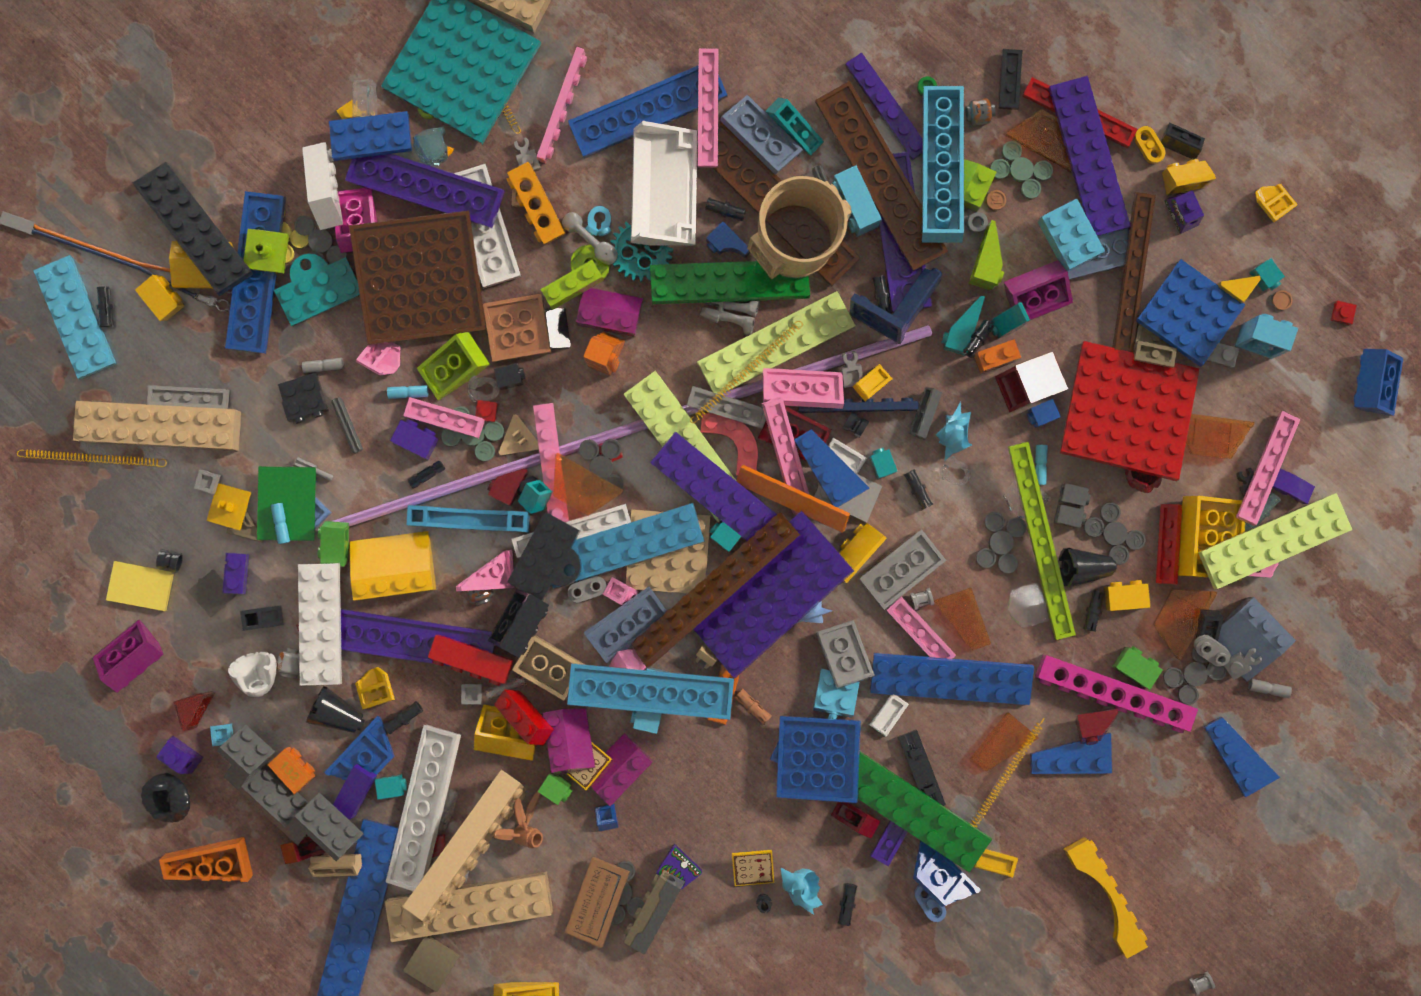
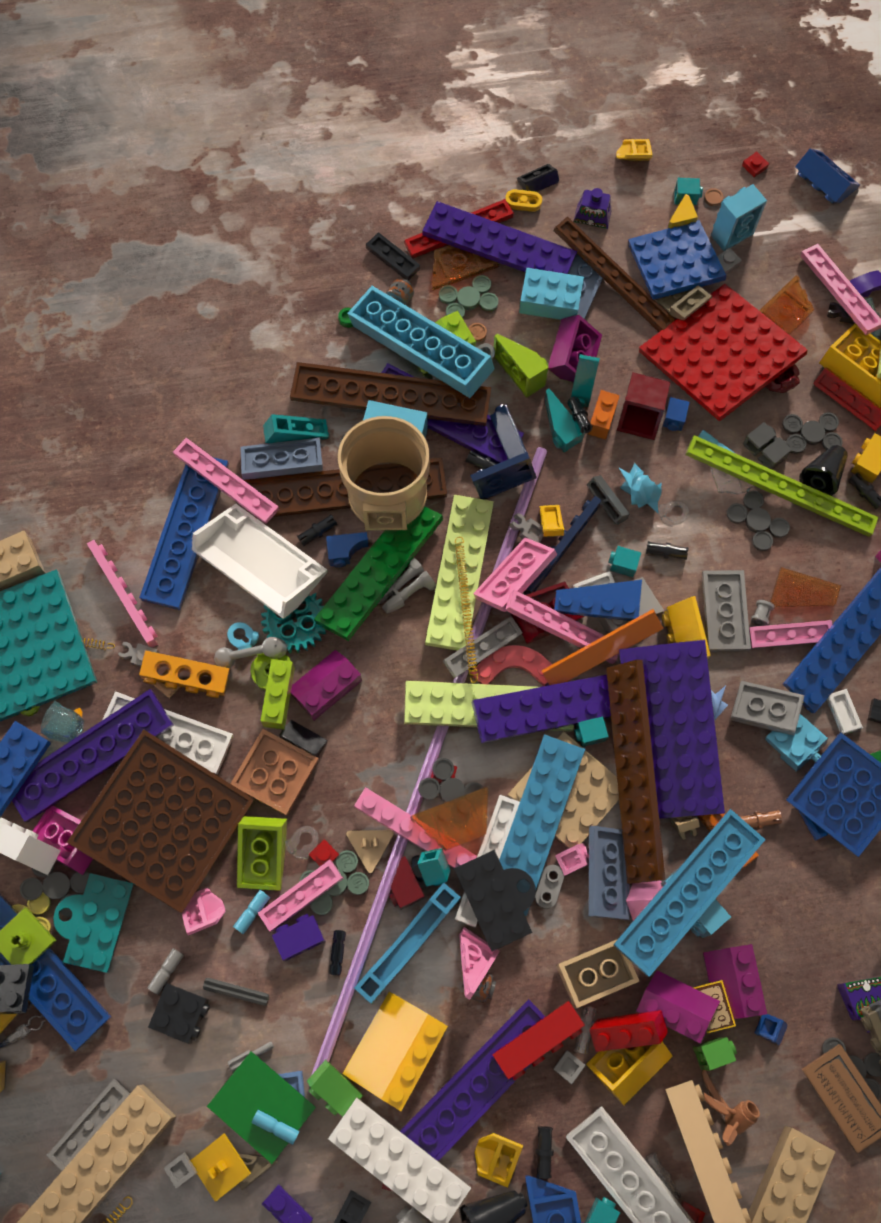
camera: 55 degrees left, 15 degrees down
black brick [488,588,549,658] -> none
black brick [494,363,526,390] -> none
orange wedge [583,331,626,376] -> none
black wheel [843,412,869,438] -> none
dark purple plate [845,52,923,160] -> none
clear slope [1008,583,1049,628] -> none
yellow slope [1162,159,1216,195] -> none

